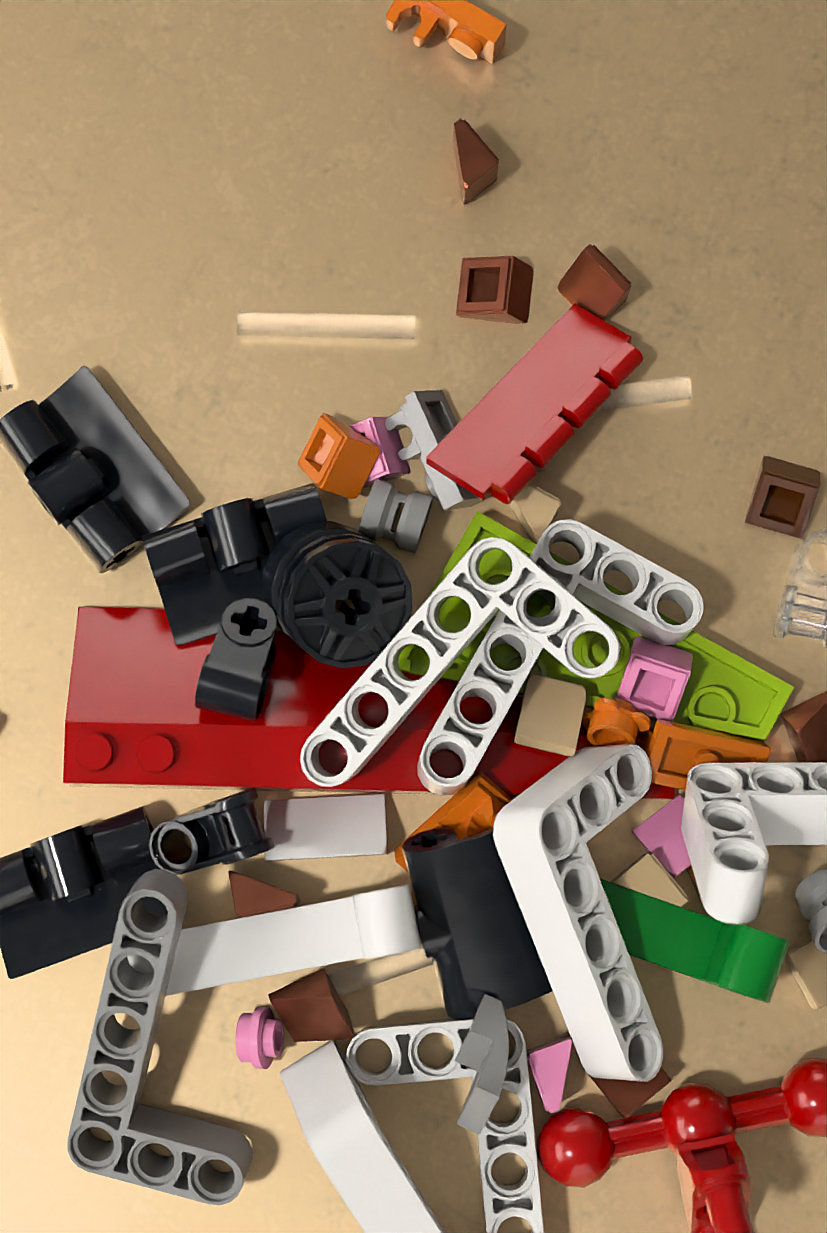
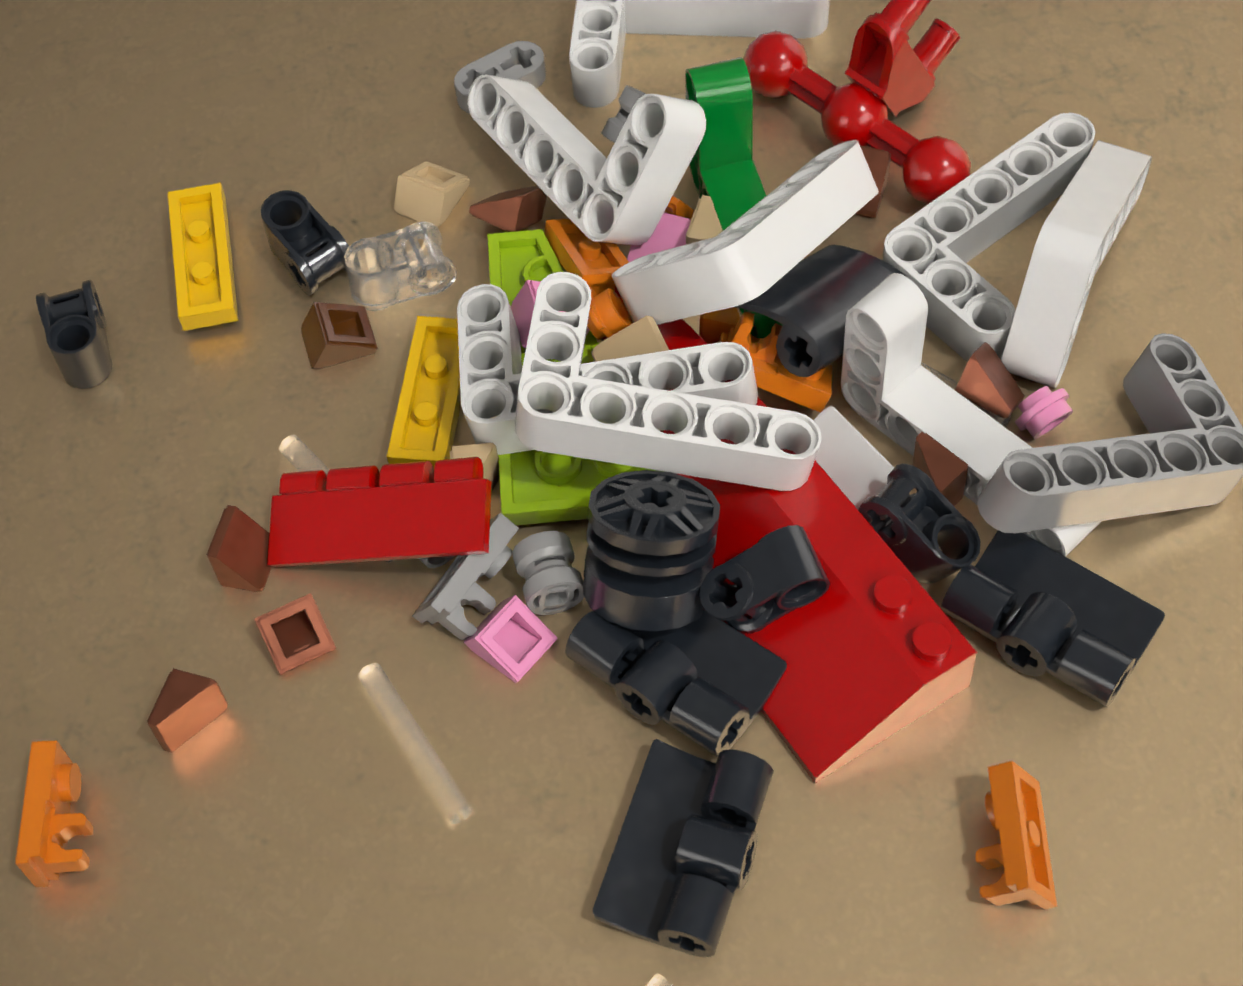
camera: 120 degrees left, 25 degrees down
orange slope [298,413,380,499] -> none
light grey slope [455,994,509,1135] -> none
bright pink slope [527,1035,572,1113] -> none
none -> yellow plate [387,316,461,468]

